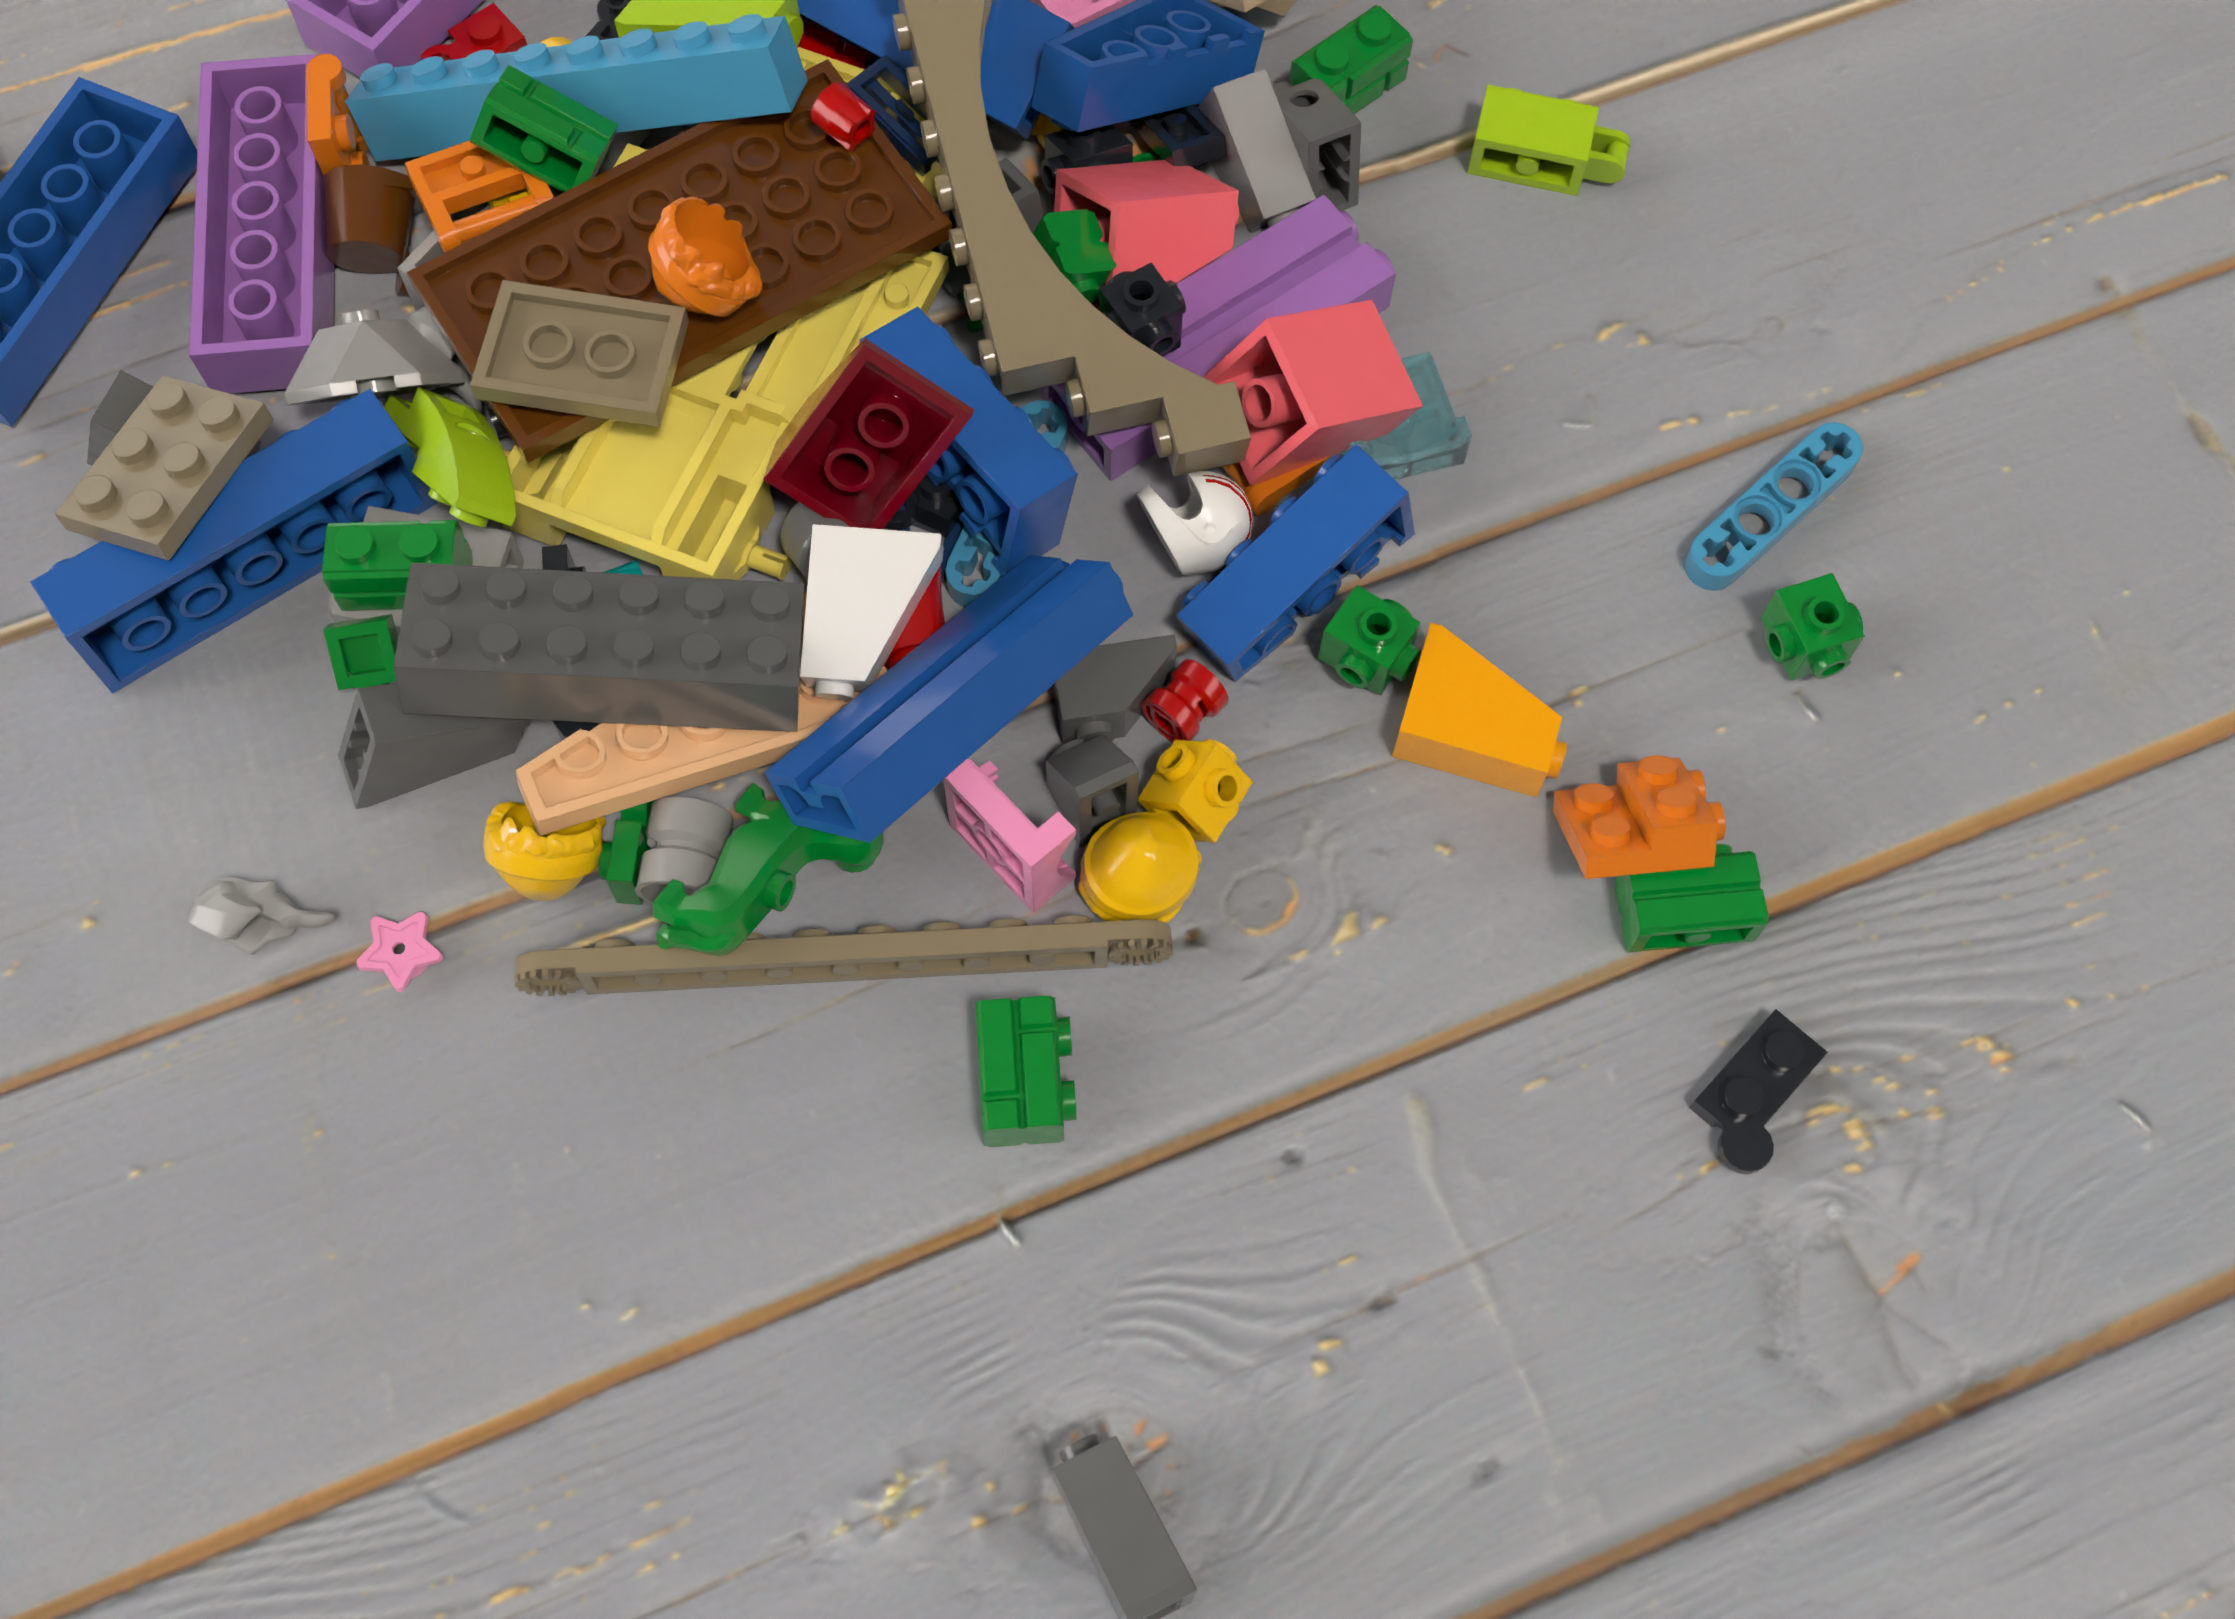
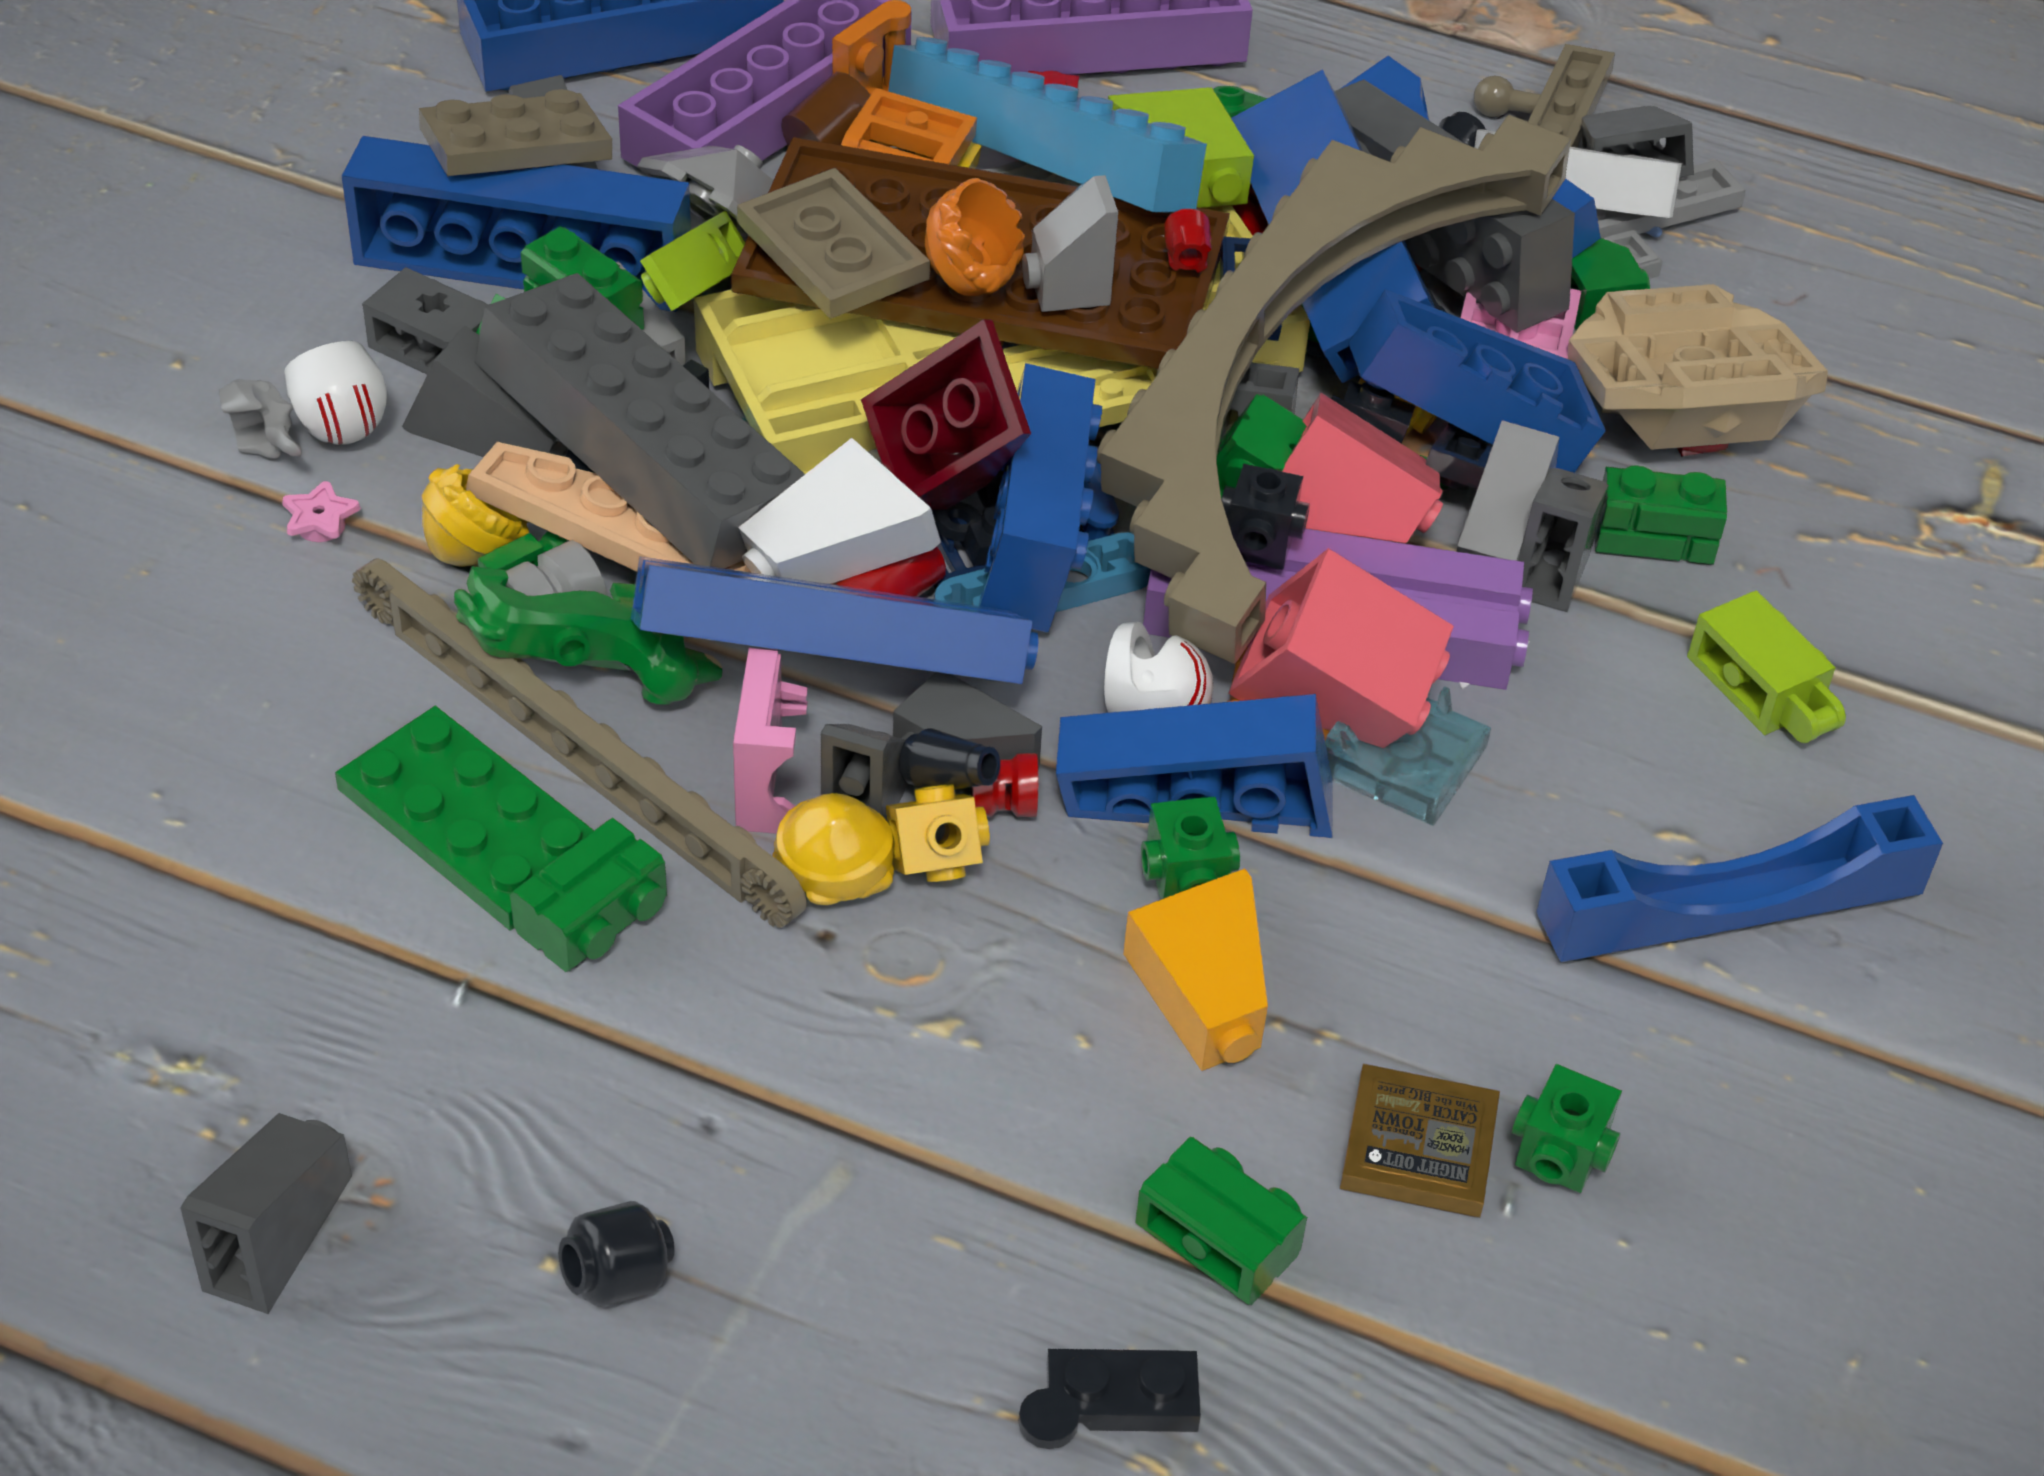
camera: 45 degrees right, 20 degrees down
green brick [470,65,618,192] -> none
orange plate [1553,755,1726,879] -> none
dark azure beam [1684,422,1863,591] -> none
none -> white helmet [284,341,387,445]
none -> green plate [335,705,594,931]
none -> dark grey brick [362,267,489,374]
none -> black head [558,1201,674,1307]
none -> black cone [899,728,1001,789]
none -> light grey slope [1022,175,1118,312]
none -> pearl gold tile [1340,1063,1500,1218]
none -> blue arch [1536,795,1943,962]

